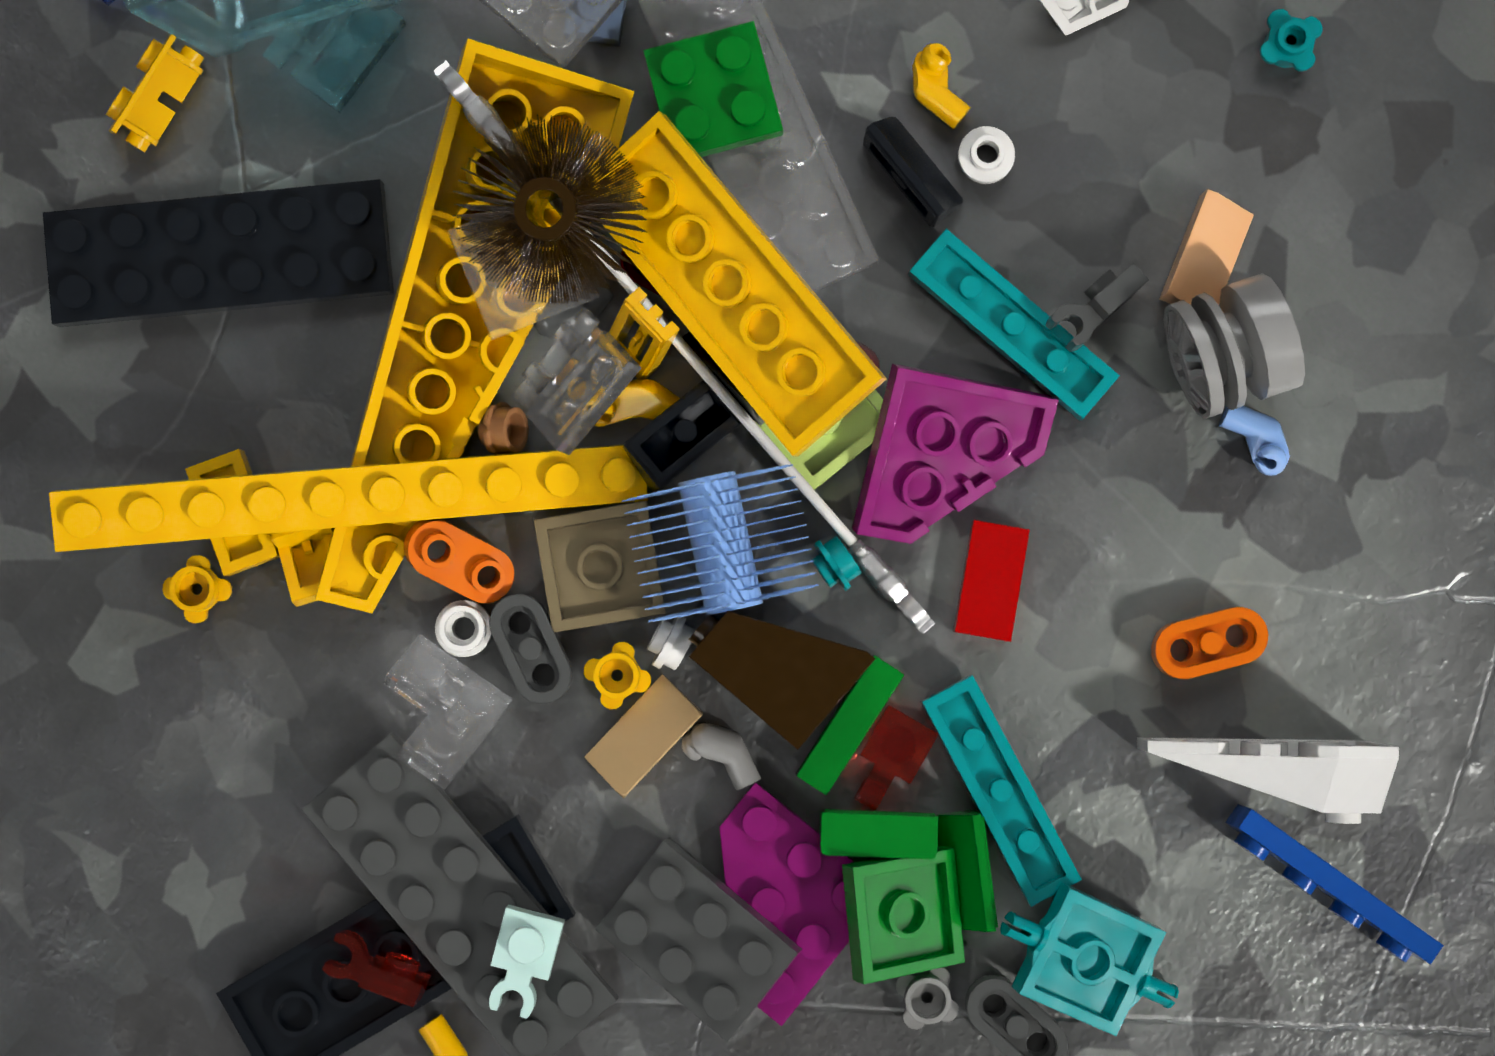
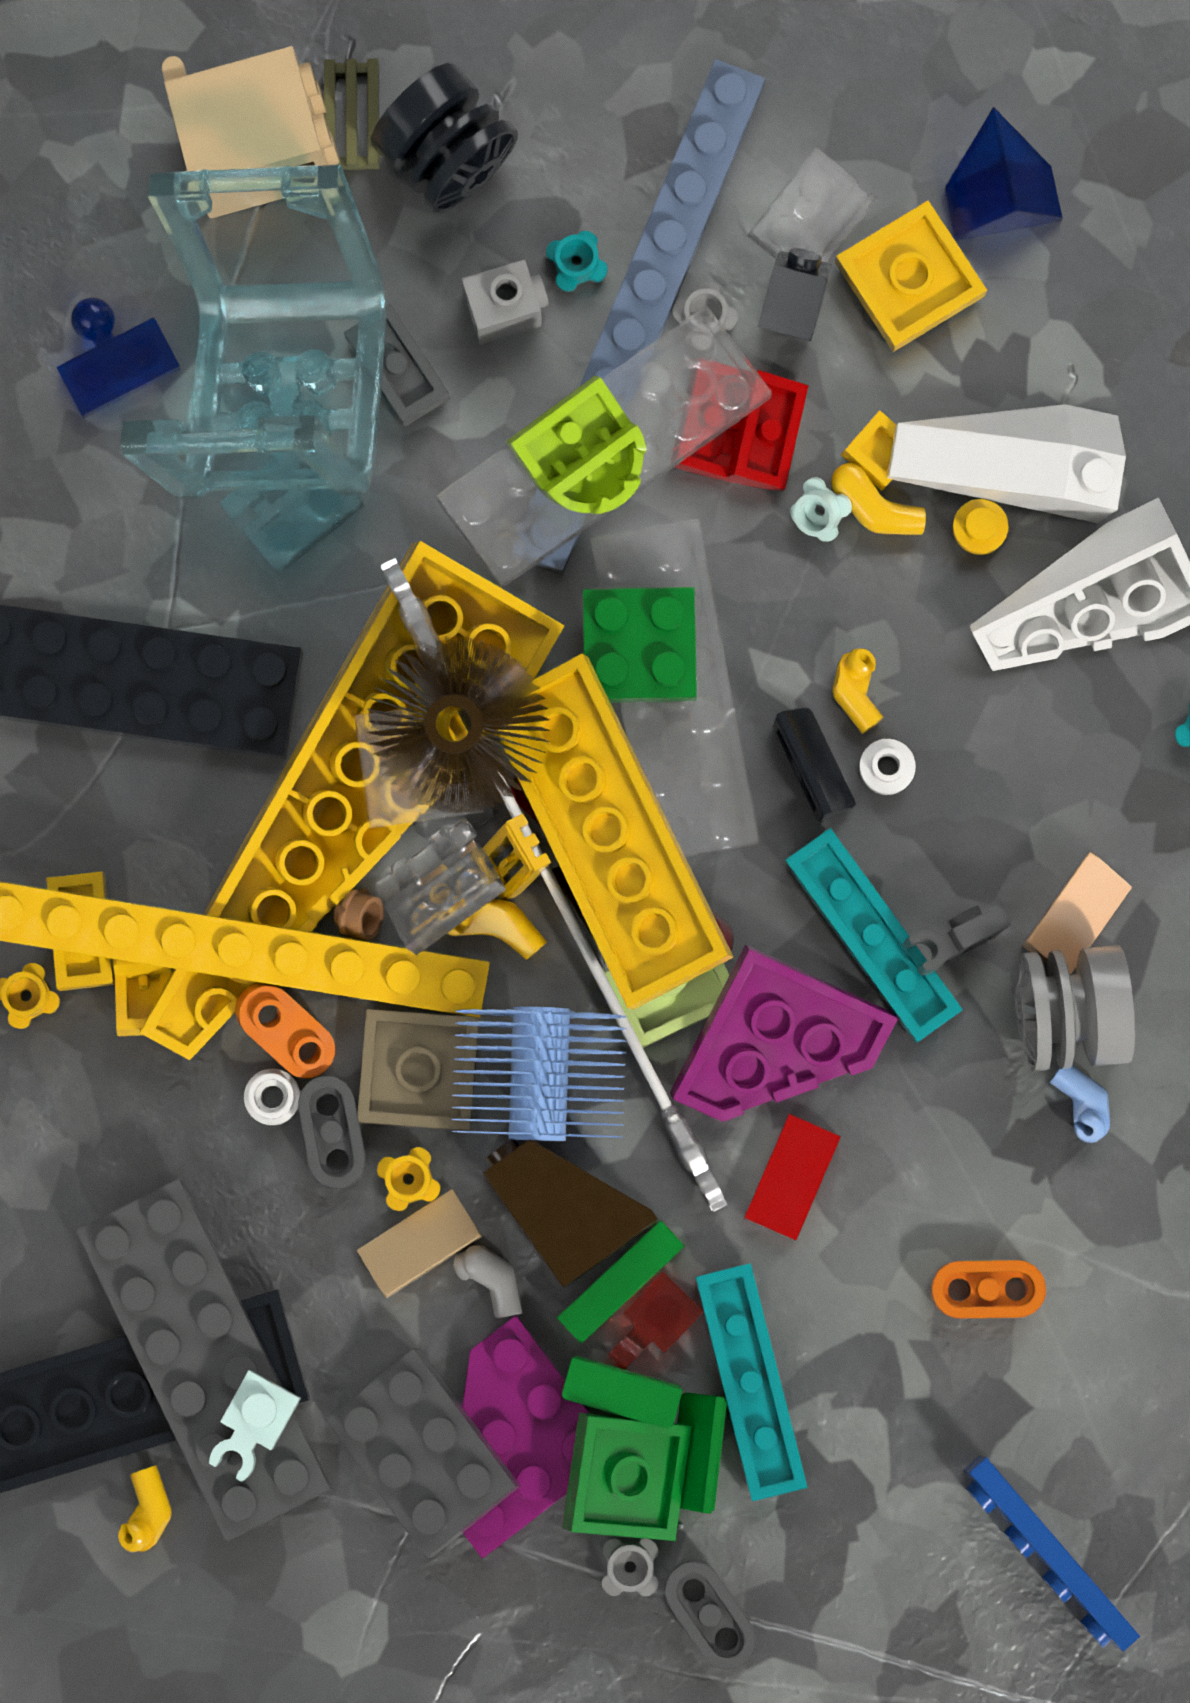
camera: 10 degrees right, 5 degrees down
yellow hinge [105,34,204,153] -> none
clear red plate [322,930,431,1007] -> none
clear plate [383,634,513,790] -> none
black slope [622,380,741,492] -> none
white plate [647,617,696,670] -> none
teal plate [811,536,862,591] -> none
teal plate [1000,882,1179,1036] -> none
white wedge [1137,737,1399,824] -> none

